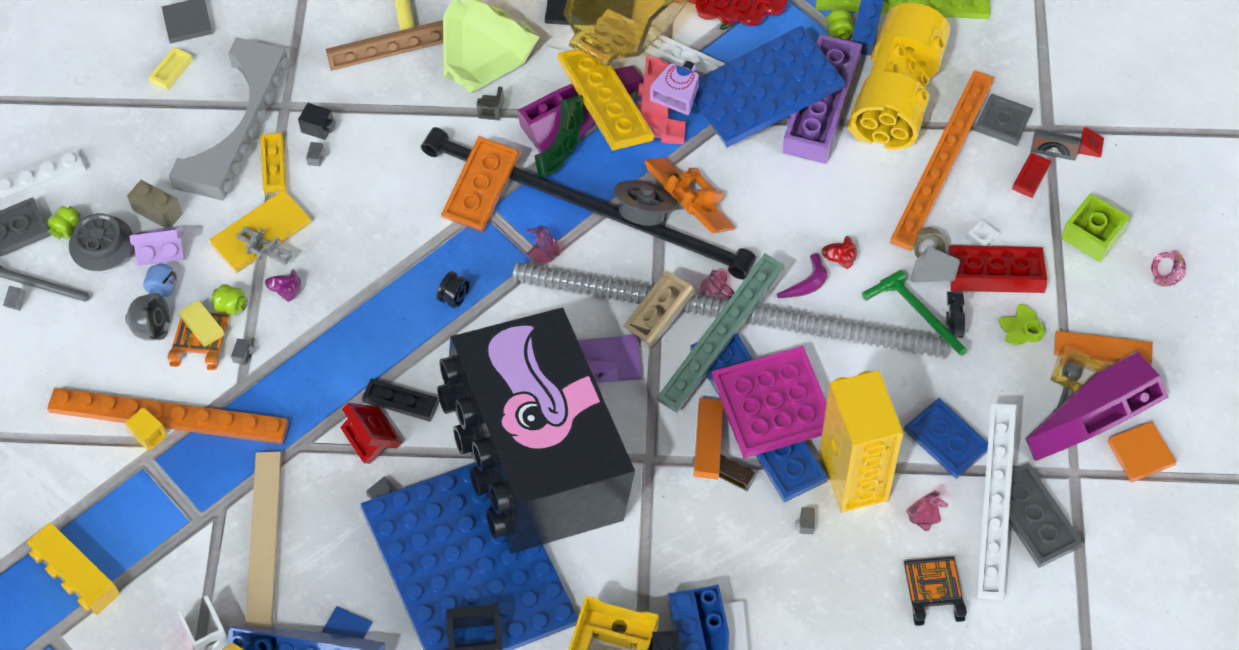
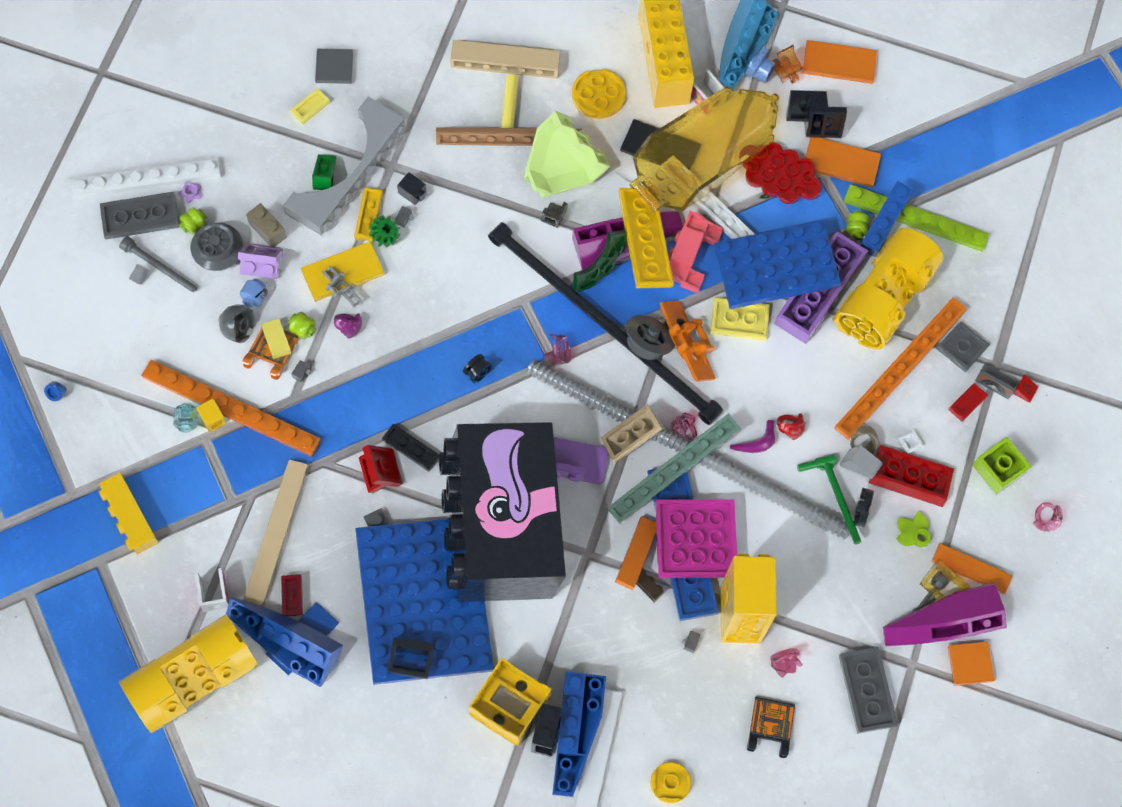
camera: 10 degrees right, 10 degrees up
orange tile [441,136,521,233] -> none
lavender torso [650,61,699,115] -> none
blue tile [904,398,988,479] -> none
white plate [977,404,1017,600] -> none
none -> clear light blue head [173,403,199,433]
none -> lavender plate [178,182,202,204]
none -> dark red plate [281,574,303,616]
none -> green plate [312,154,336,190]
none -> green gear [369,215,400,247]
none -> light yellow tile [710,297,770,341]

